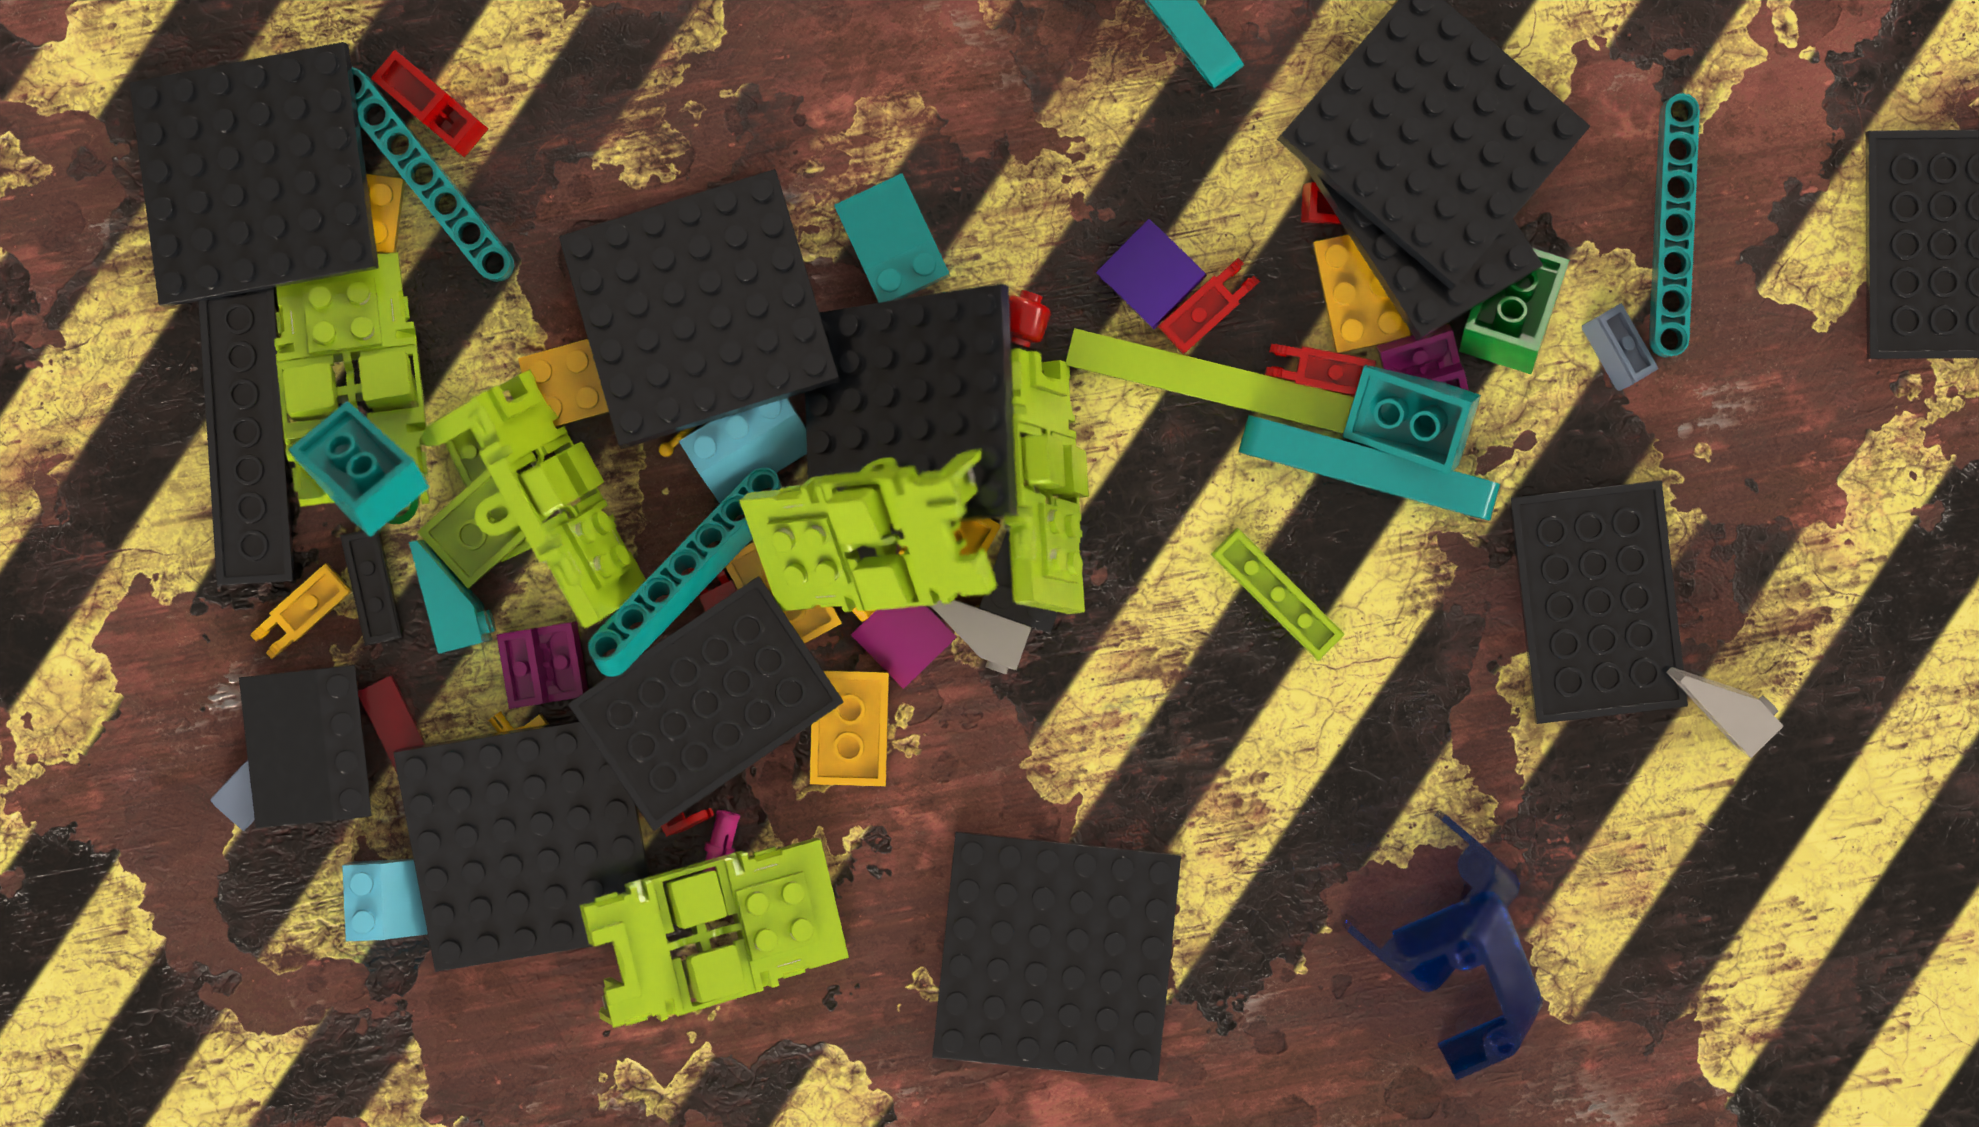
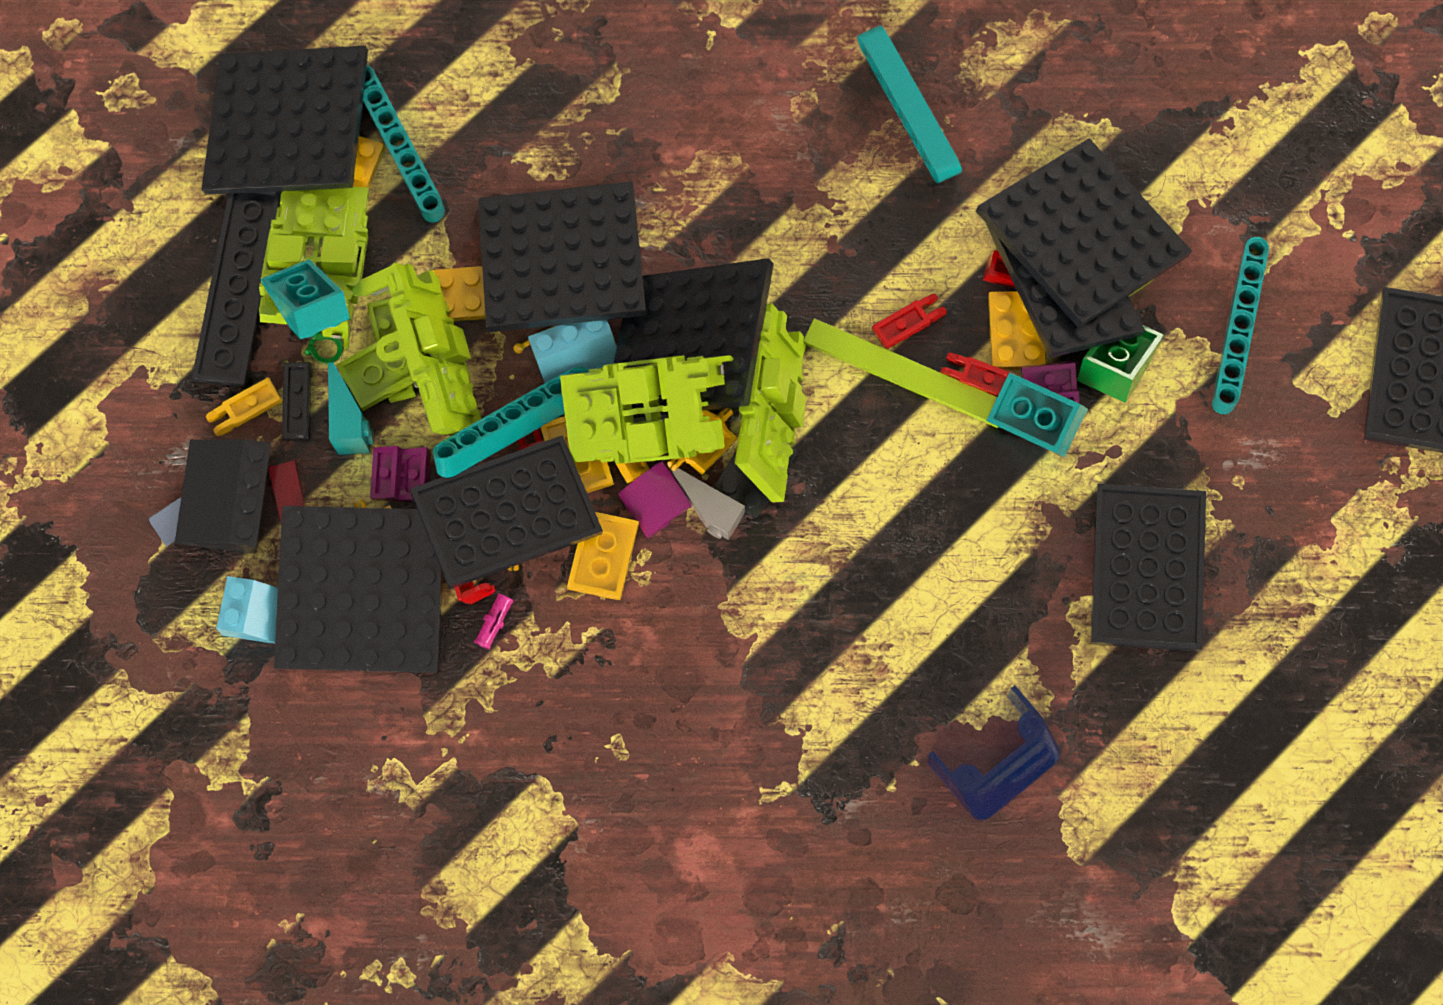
camera: 20 degrees right, 15 degrees down
red slope [371,50,489,158] -> none
lime piece [580,838,849,1028] -> none
teal slope [834,173,950,303] -> none
black plate [932,831,1181,1081] -> none
red head [1009,290,1051,348] -> none
dark purple slope [1096,219,1207,329] -> none
lime tile [1211,528,1345,661] -> none
teal beam [1238,415,1500,521] -> none
clear blue windscreen [1391,891,1543,1080] -> none
sand blue slope [1582,303,1659,391] -> none
light grey slope [1667,667,1783,758] -> none

